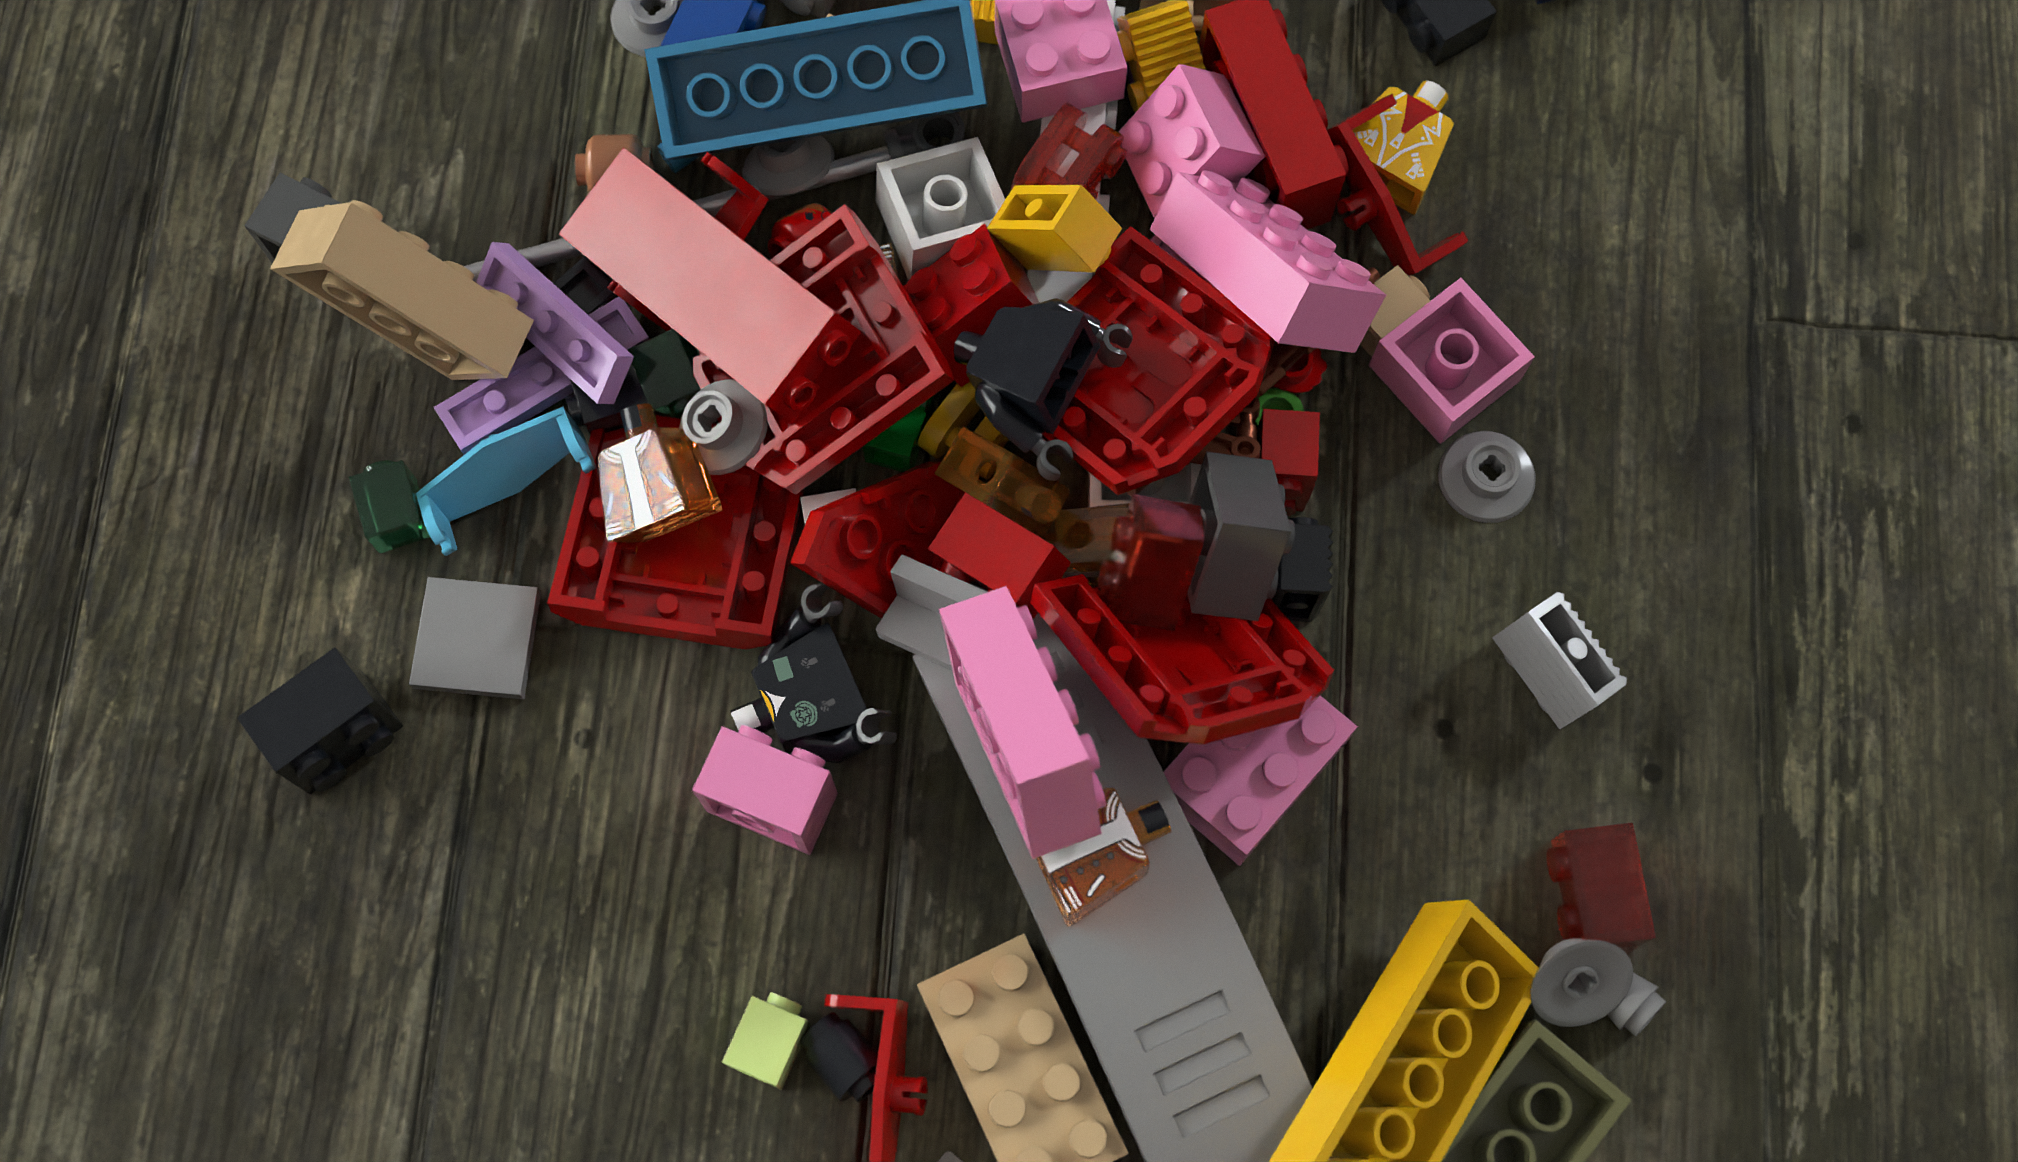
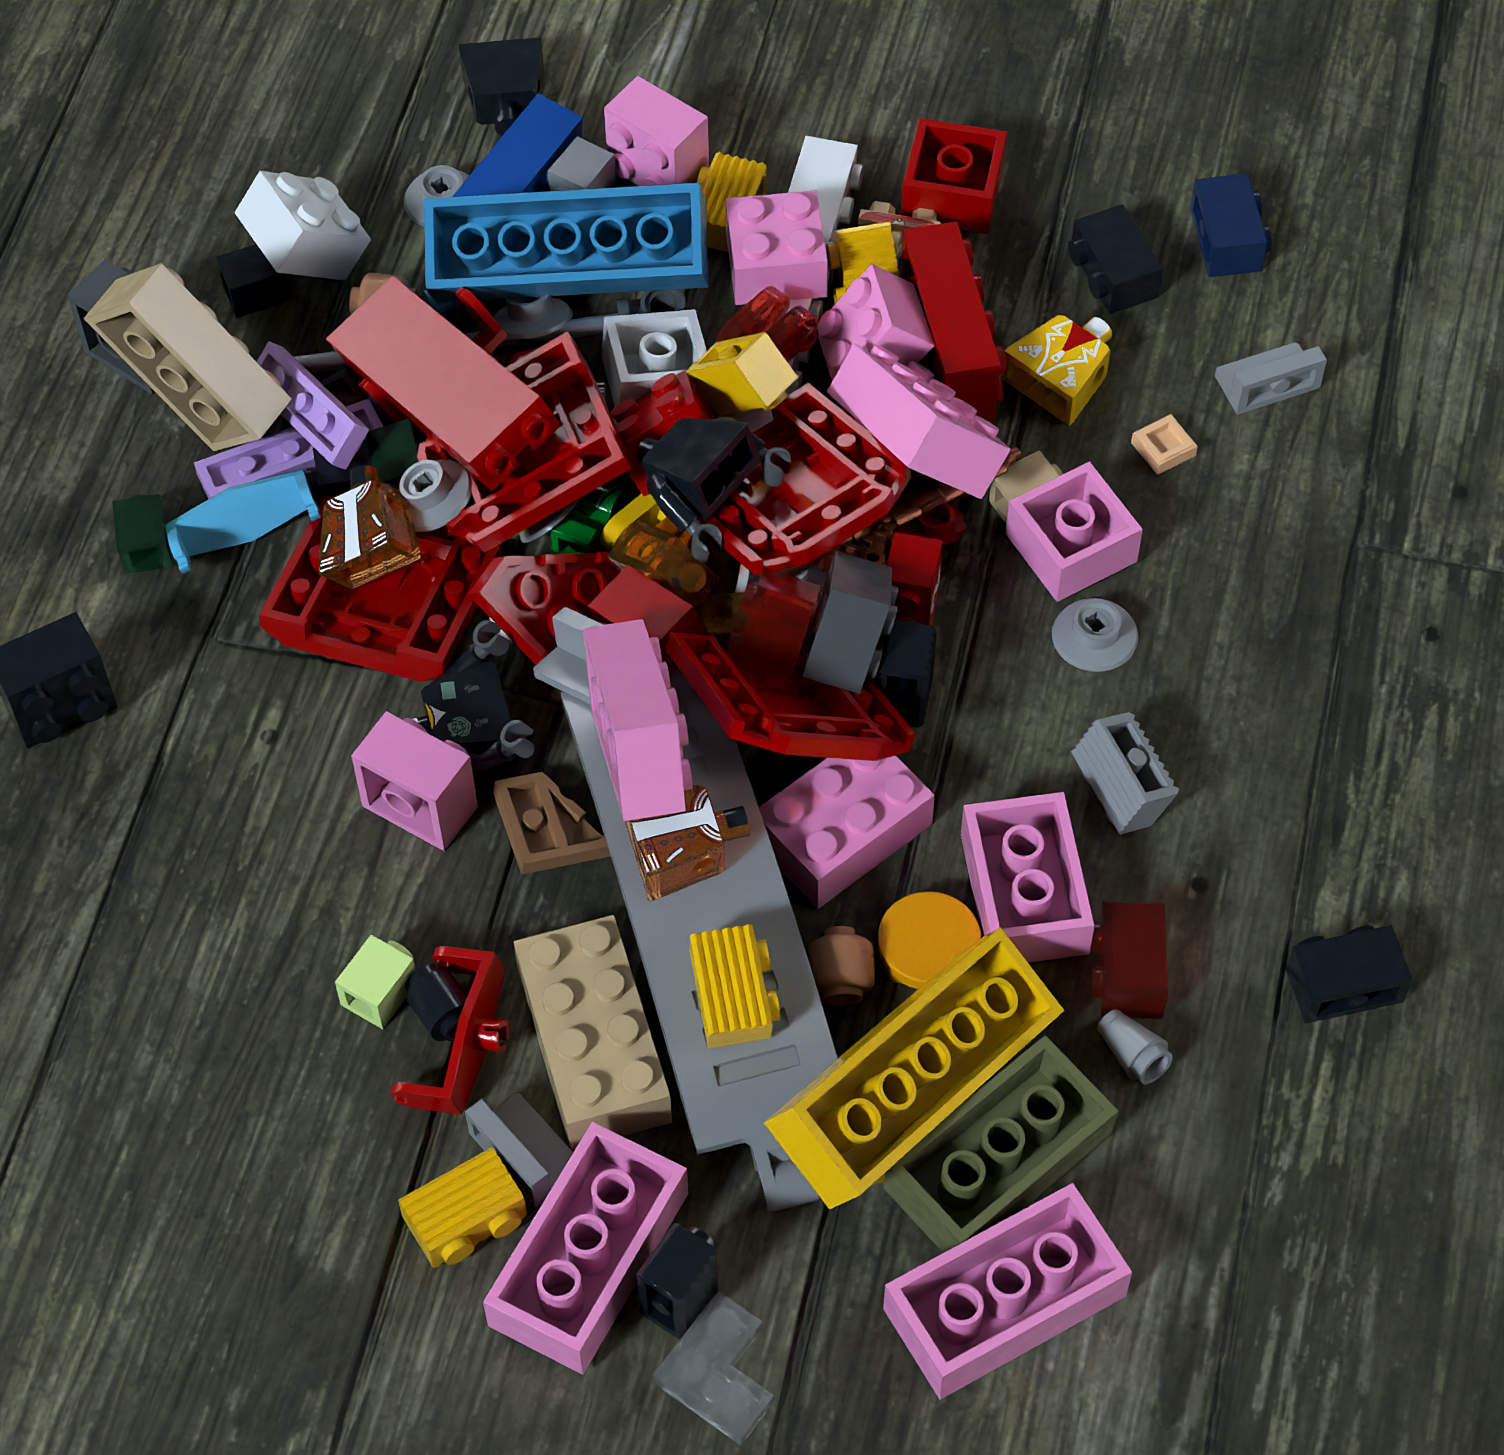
camera: 10 degrees right, 15 degrees down
light grey tile [409,577,541,699] -> none
red piece [1327,94,1469,275] -> none
light grey piece [1531,938,1633,1027] -> none
none -> black brick [216,244,291,318]
none -> white brick [235,171,371,280]
none -> medium nougat wing [493,772,611,875]
none -> yellow brick [689,924,780,1049]
none -> nougat head [807,926,875,1006]
none -> light orange tile [878,892,981,989]
none -> bright pink brick [961,792,1094,963]
none -> light nougat tile [1131,414,1198,475]
none -> light grey panel [1215,343,1327,415]
none -> black brick [1286,925,1412,1024]

